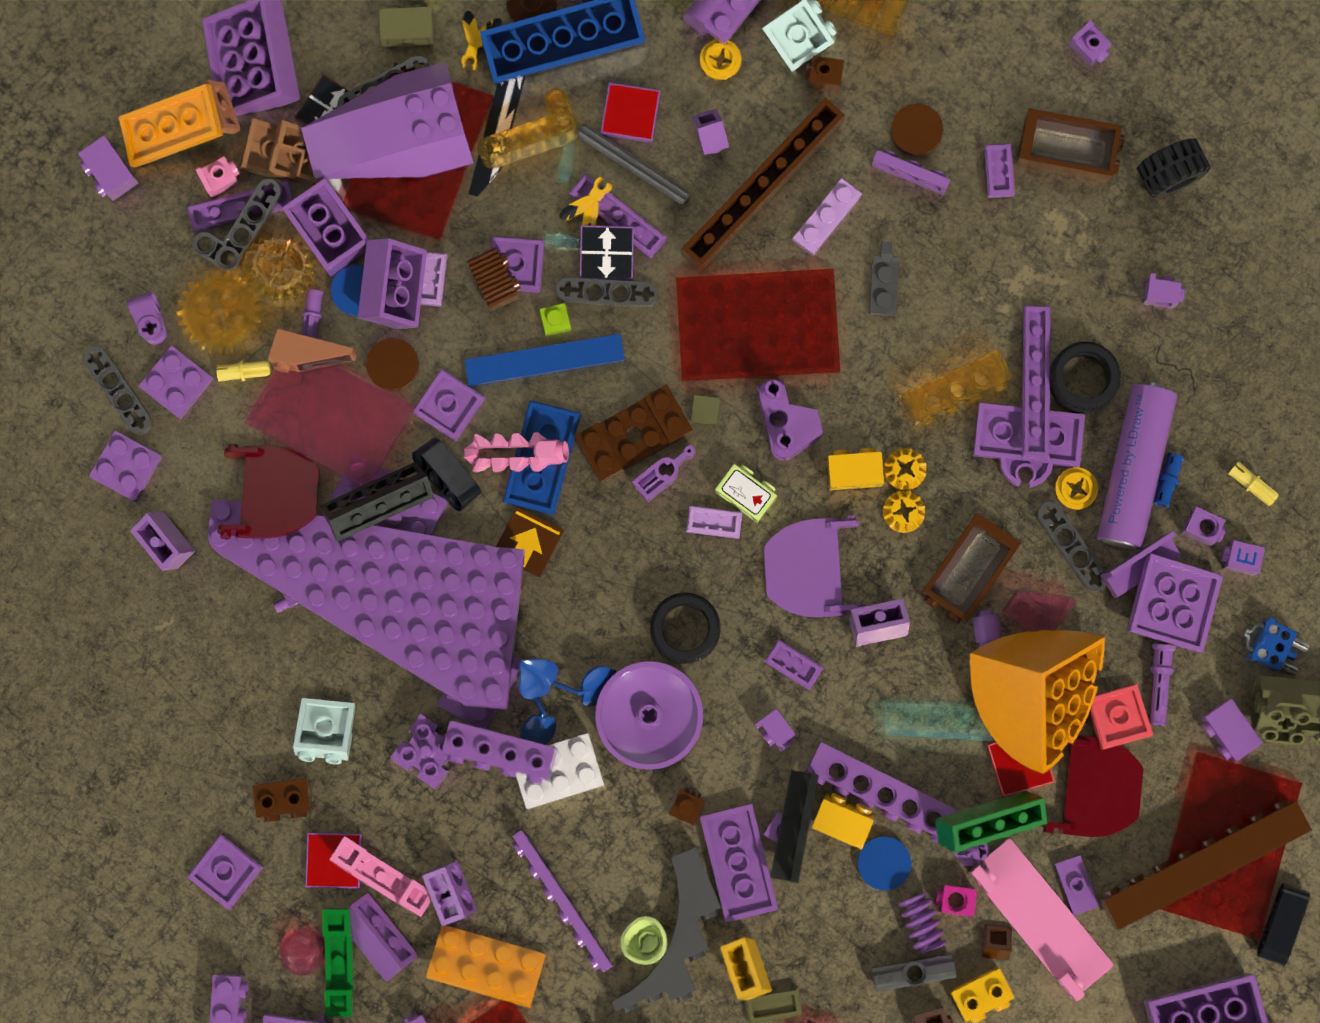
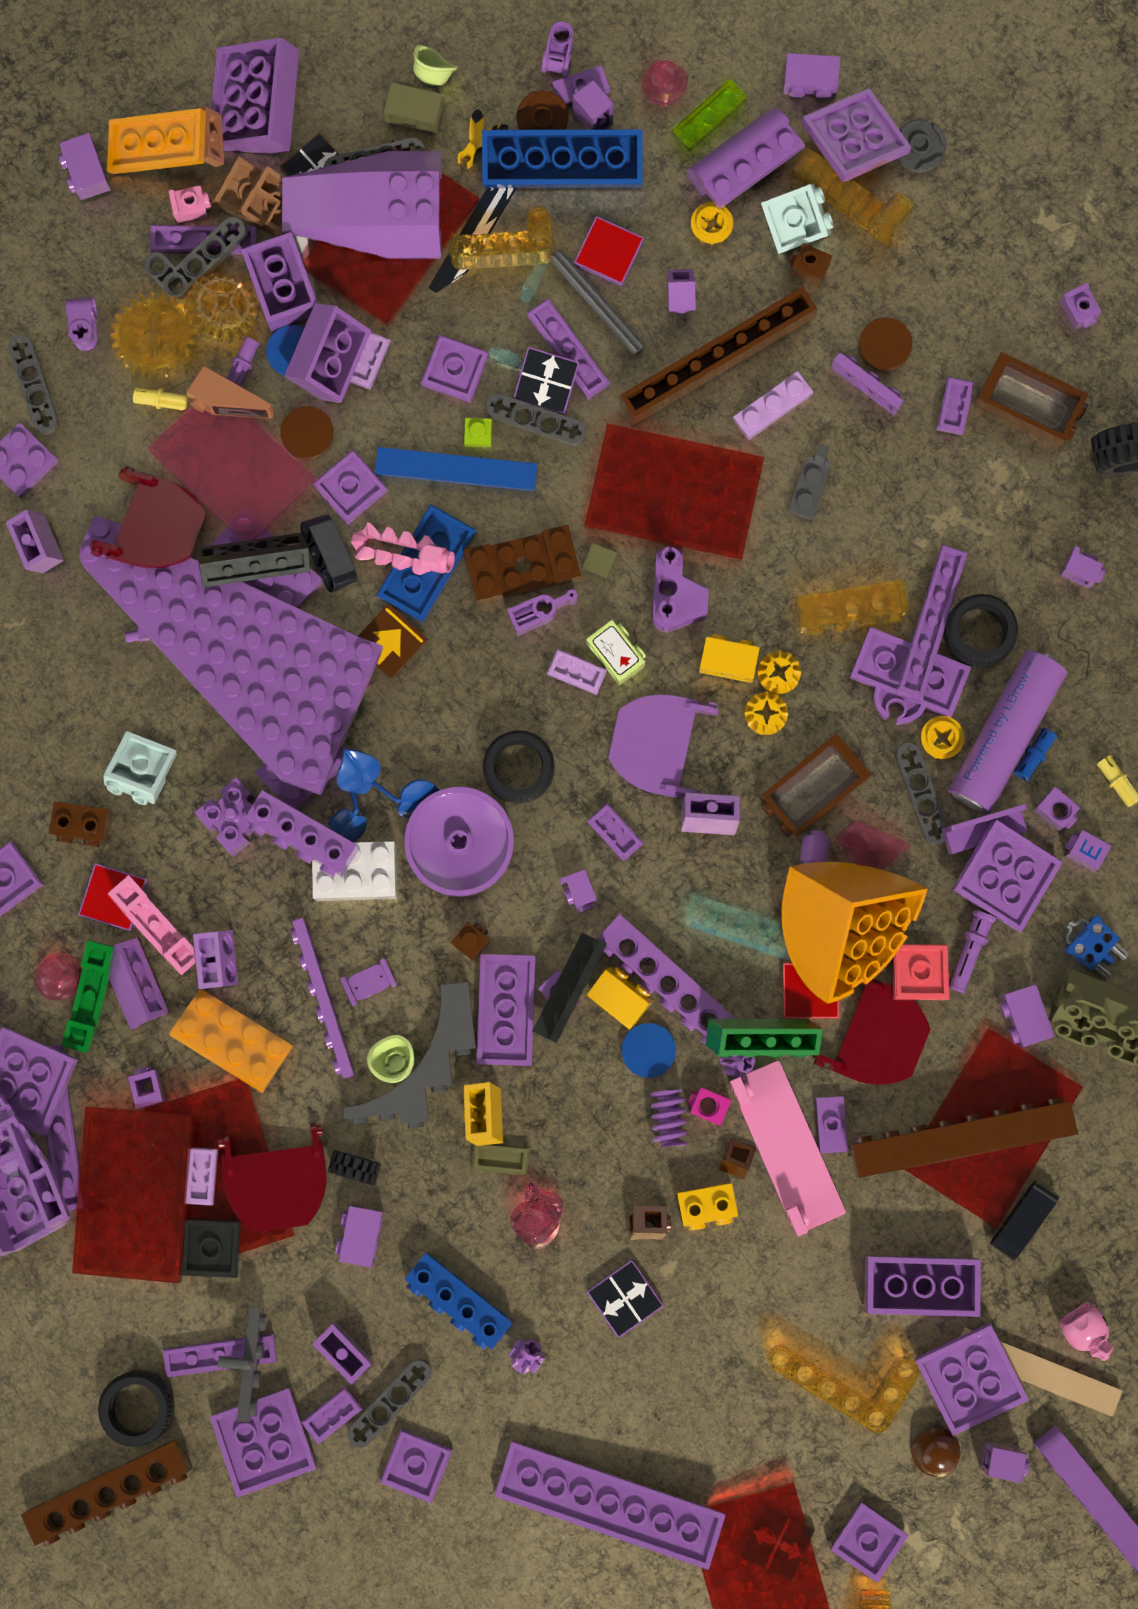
camera: 15 degrees right, 0 degrees up
medium lavender plate [139,345,214,420] -> none
reddish brown brick [467,248,521,312] -> none
yellow piece [559,177,612,225] -> none
dark grey piece [871,954,956,992] -> none
none -> medium lavender piece [340,958,397,1006]

